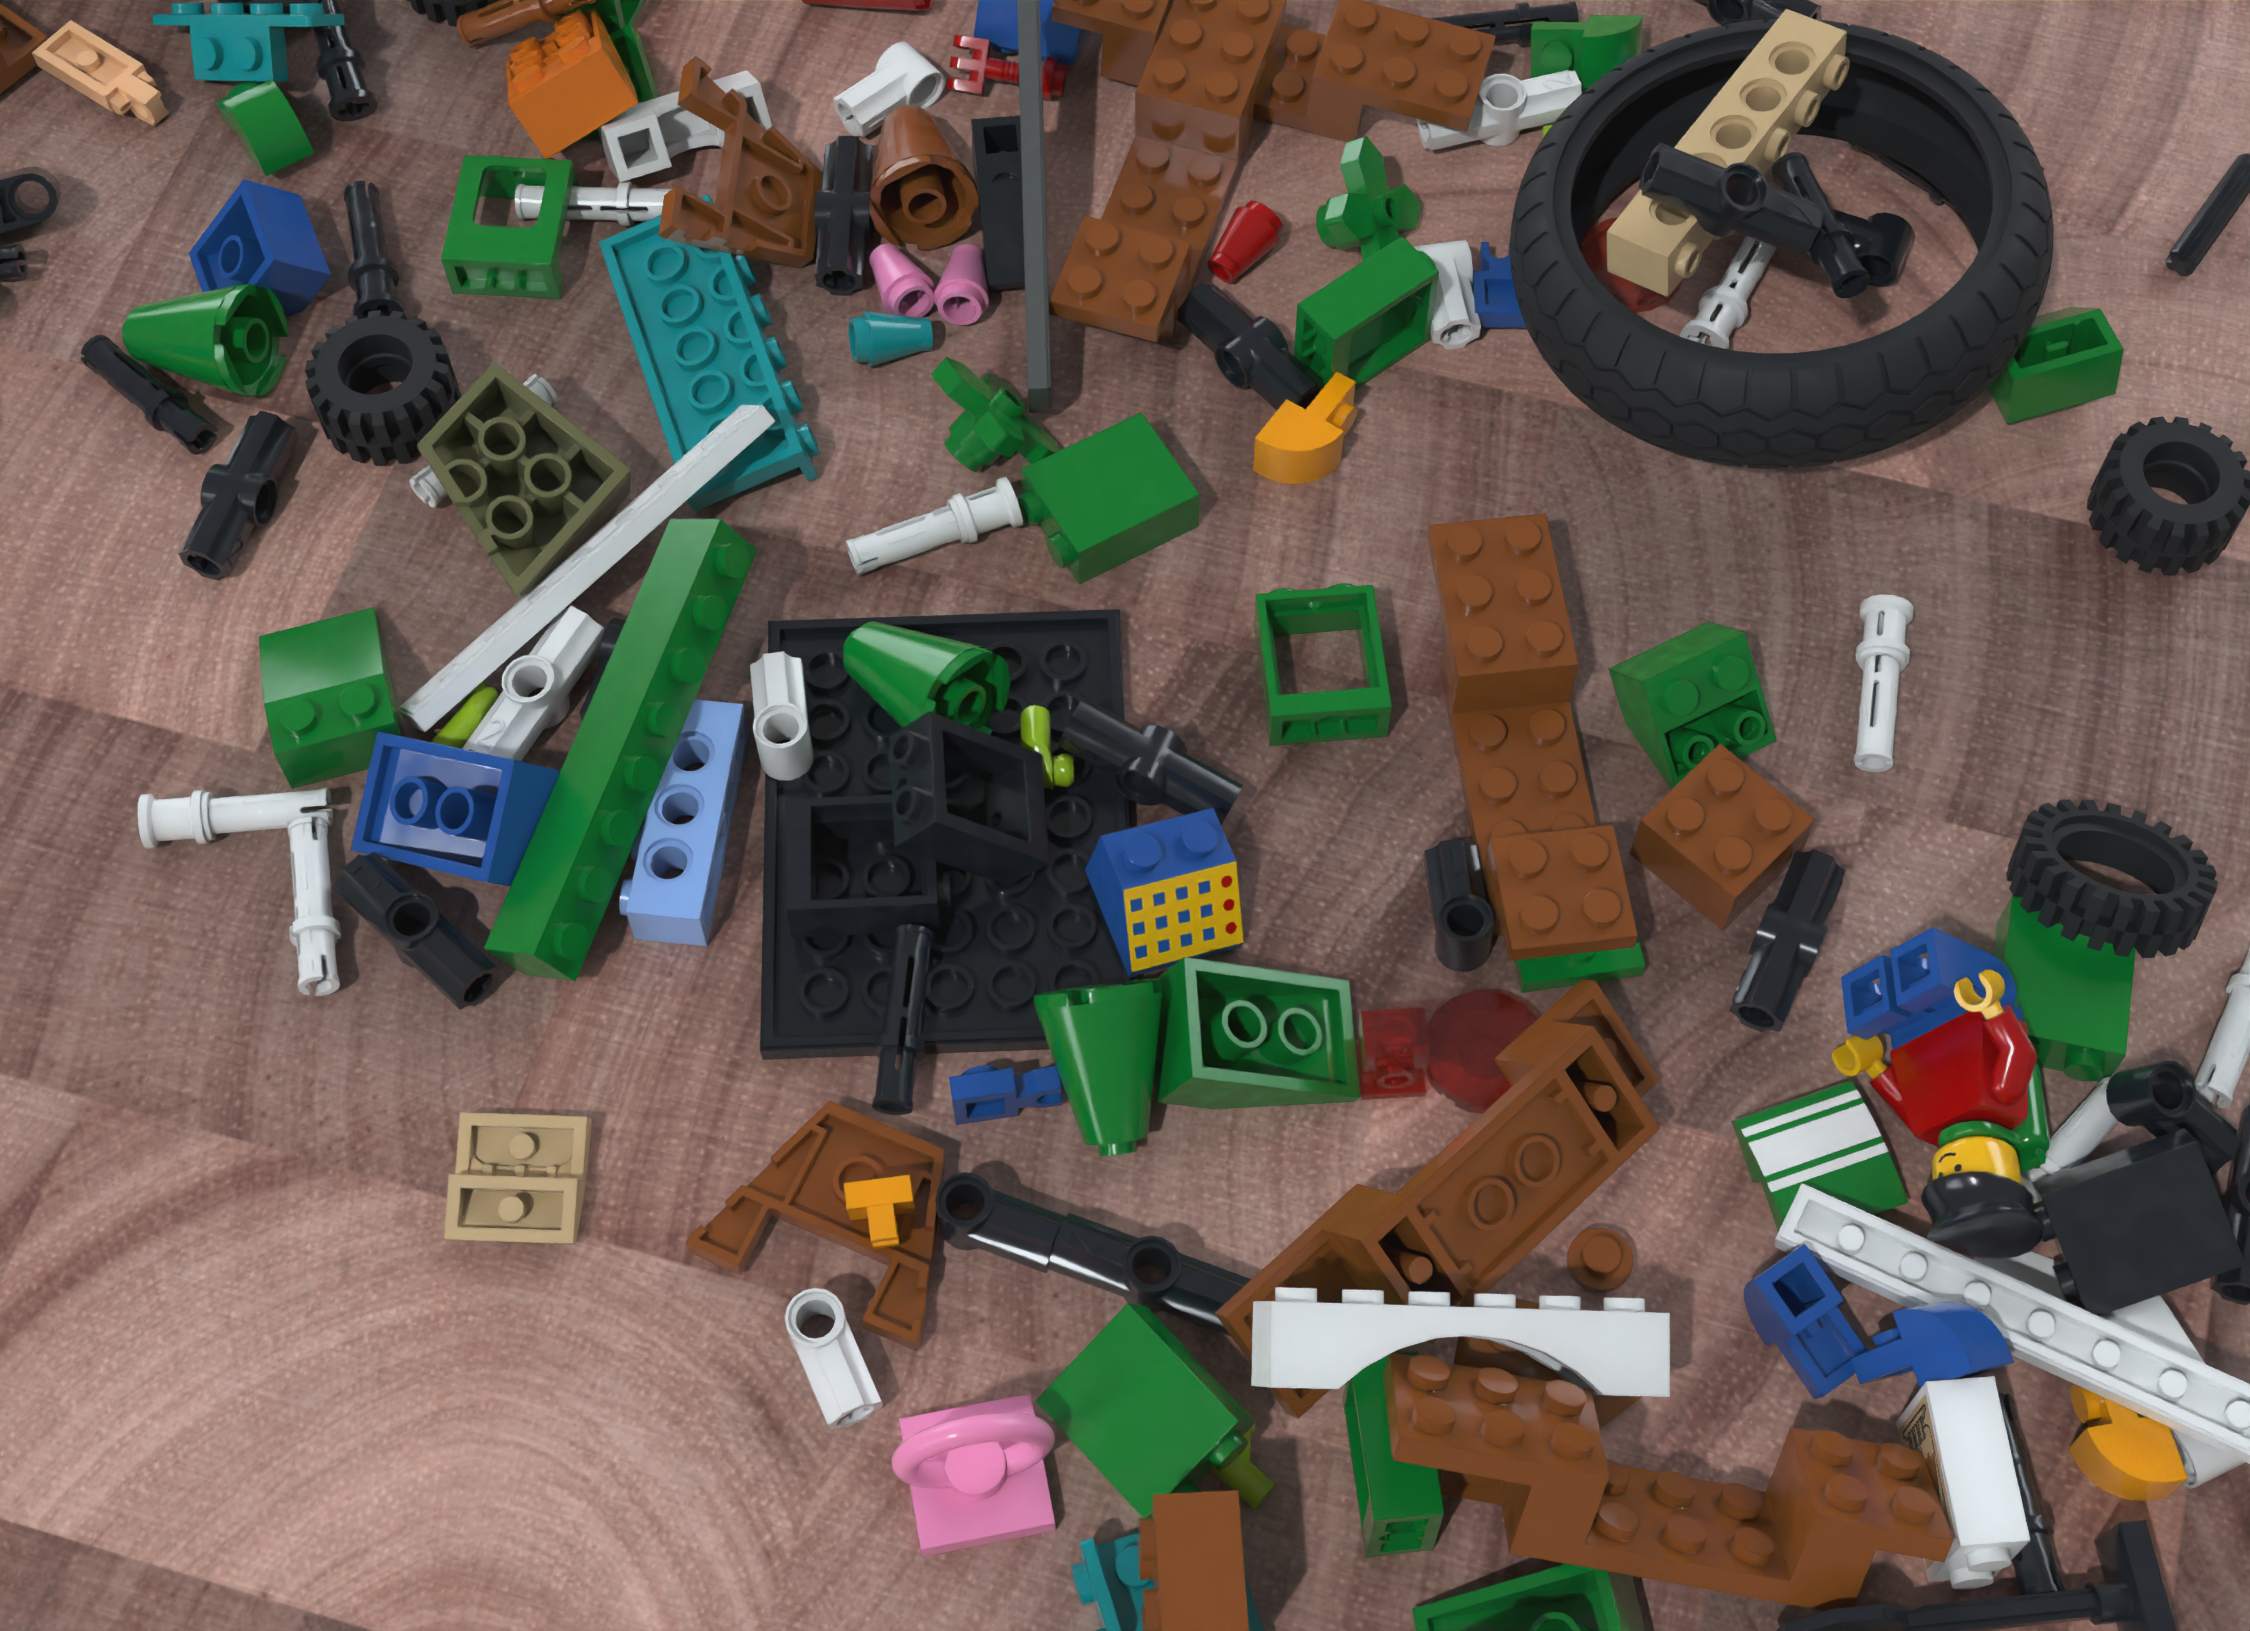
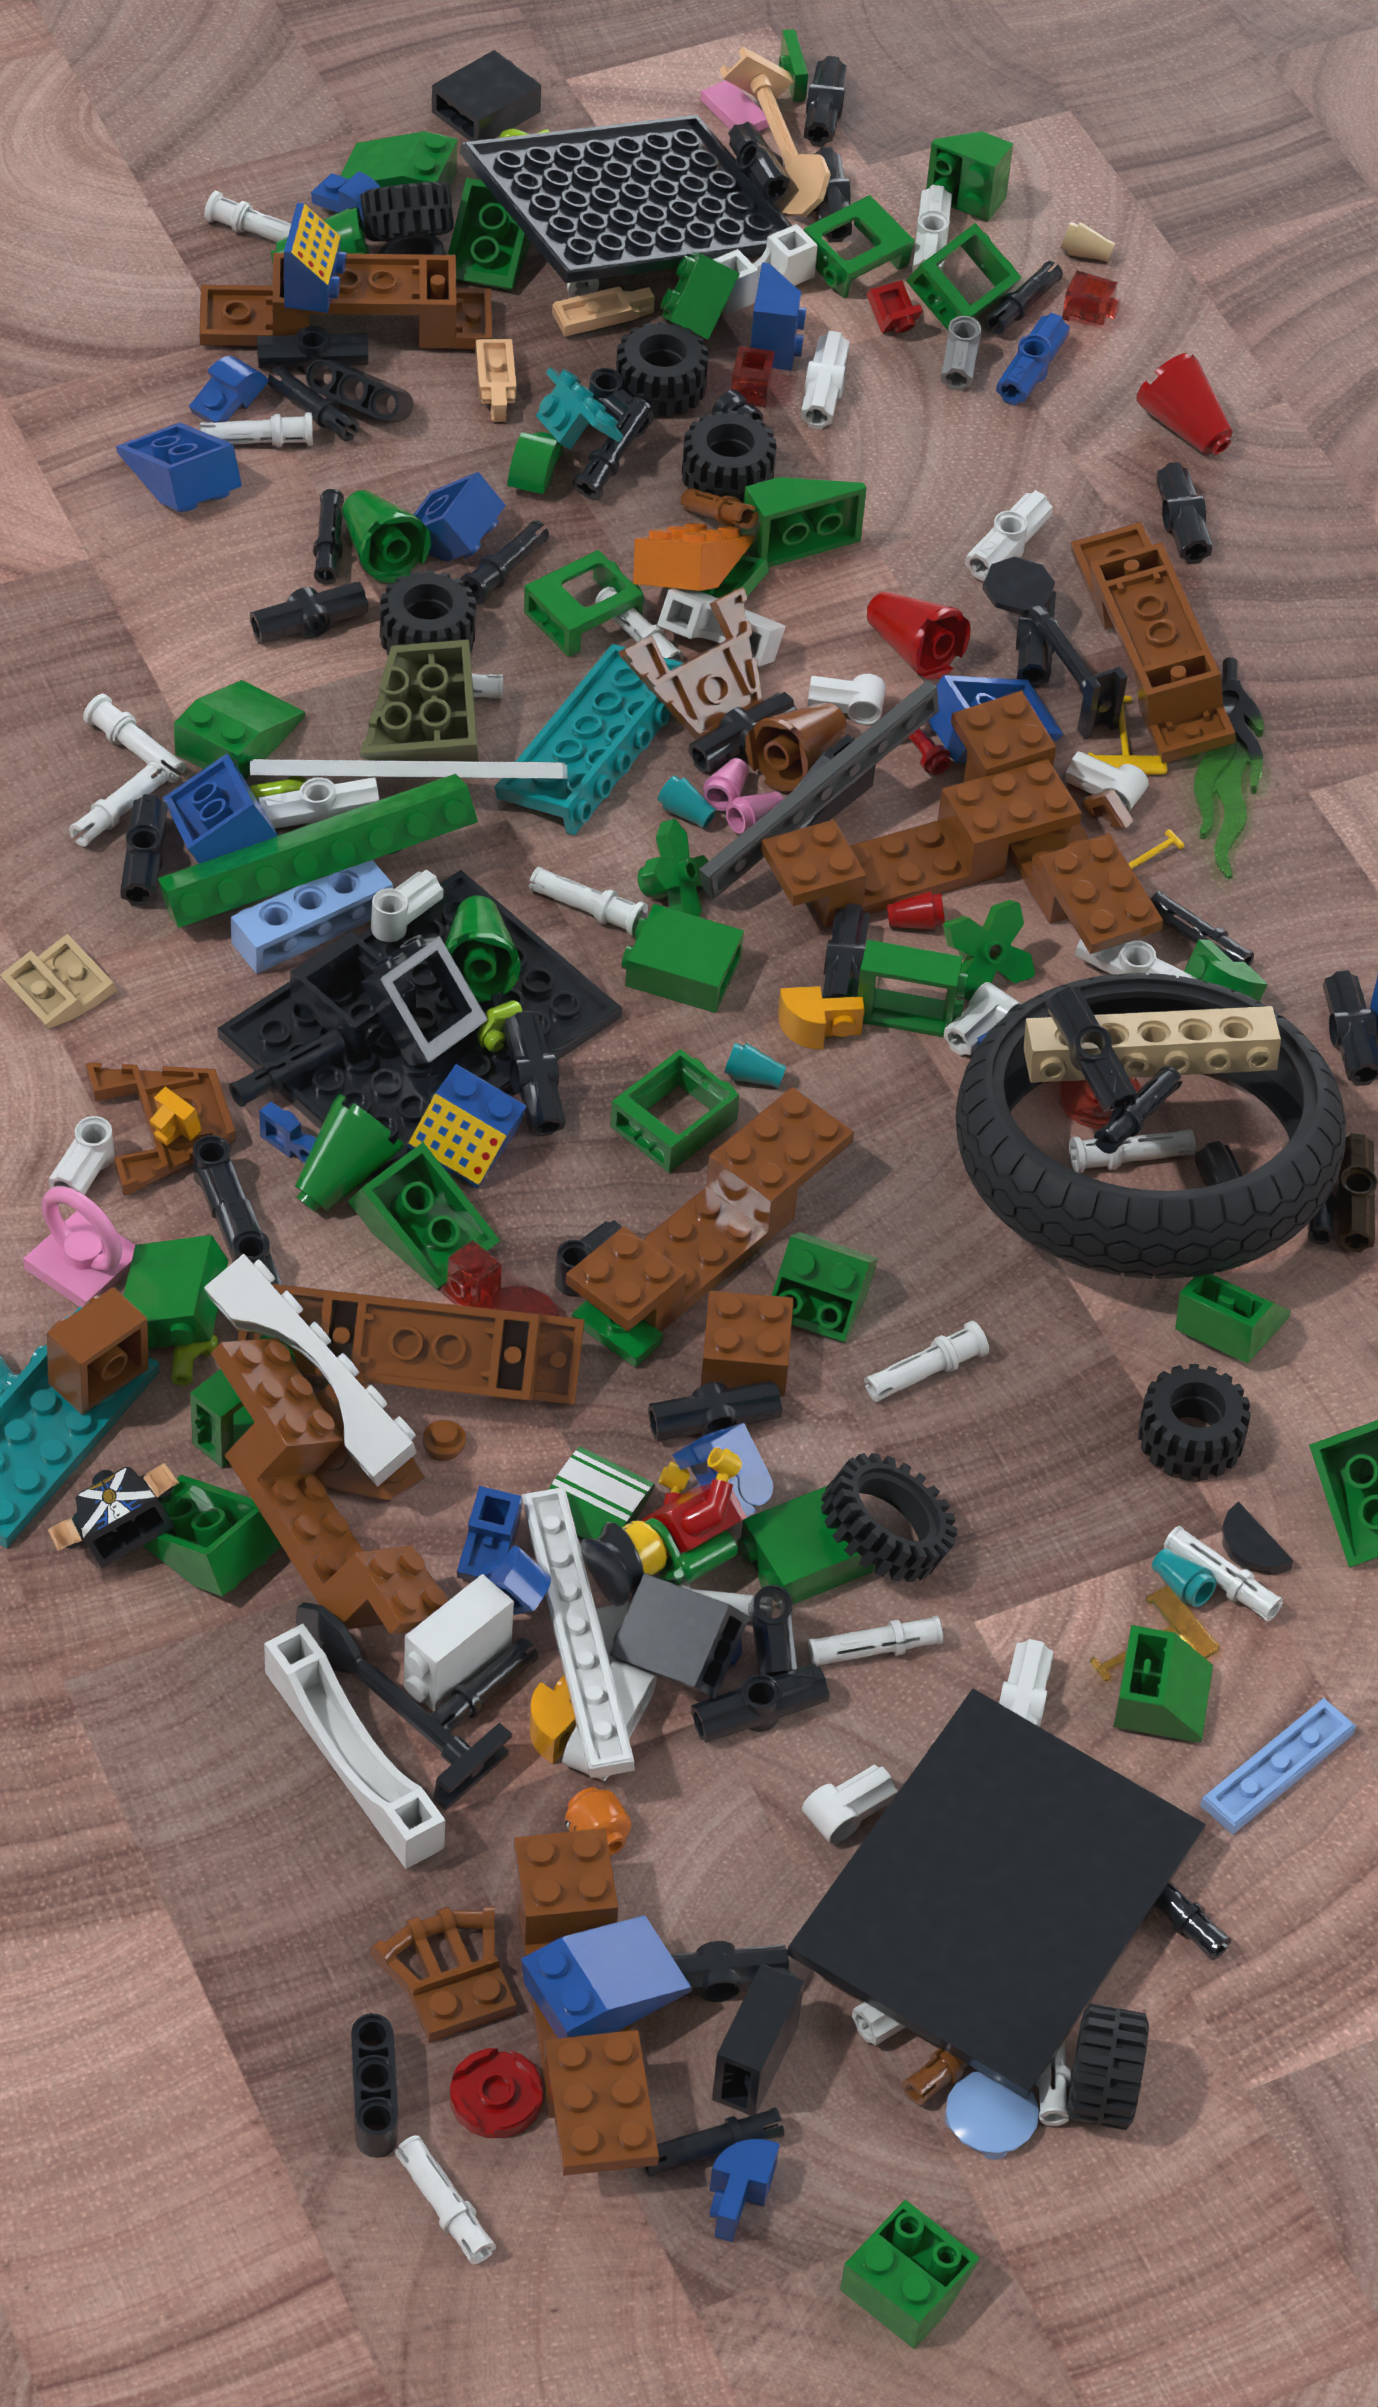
camera: 45 degrees right, 10 degrees down
none -> teal cone [724,1042,787,1088]

